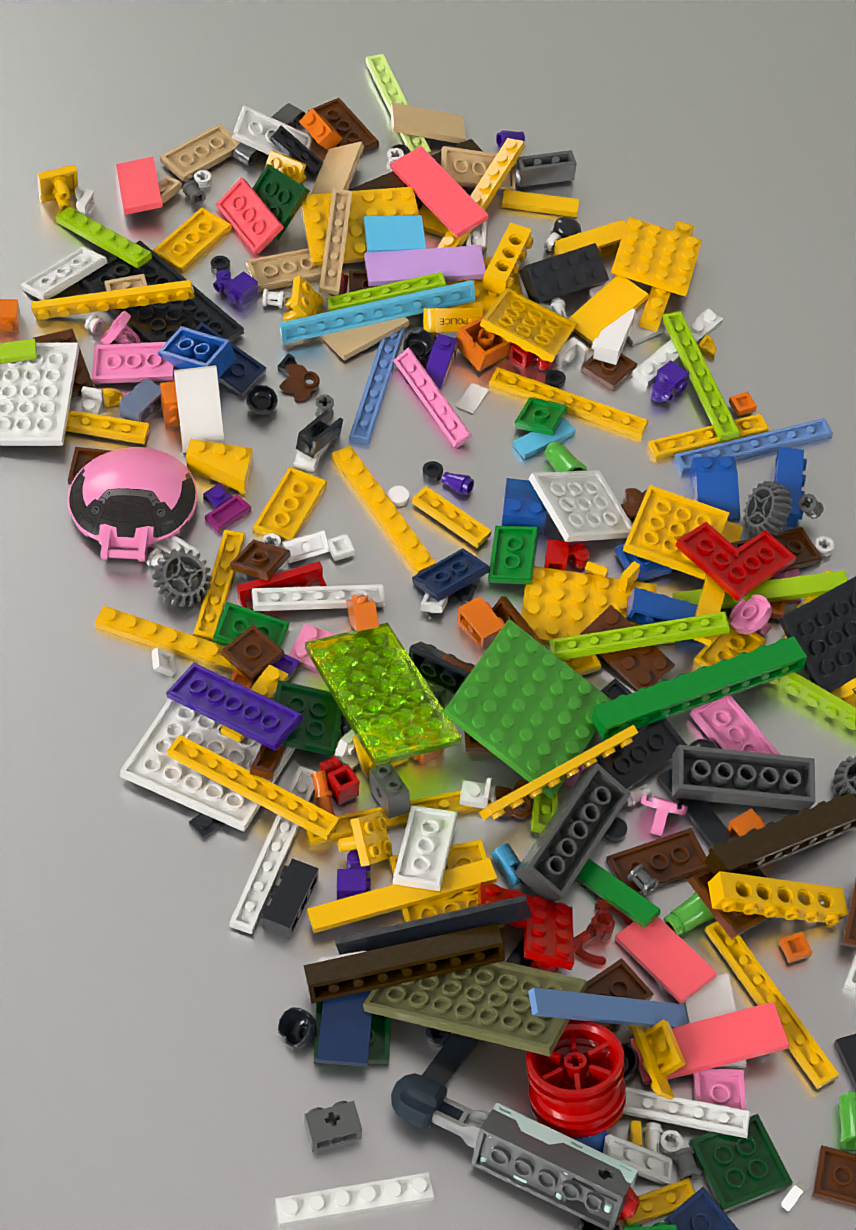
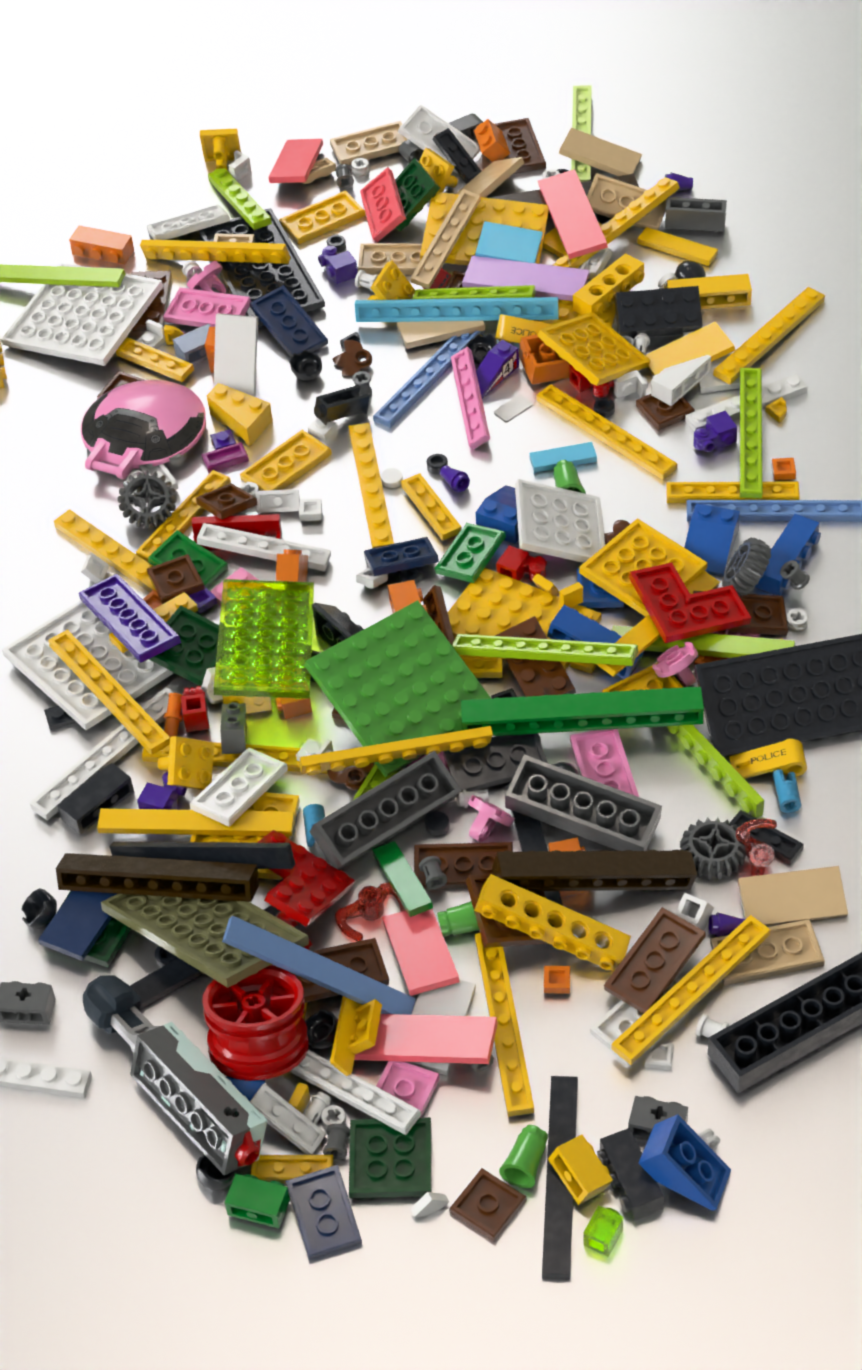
camera: 30 degrees right, 5 degrees down
blue slope [158,326,236,379] -> none
reddish brown tile [250,745,286,780] -> none
green tile [514,397,568,436] -> none
yellow plate [611,217,702,297] -> none

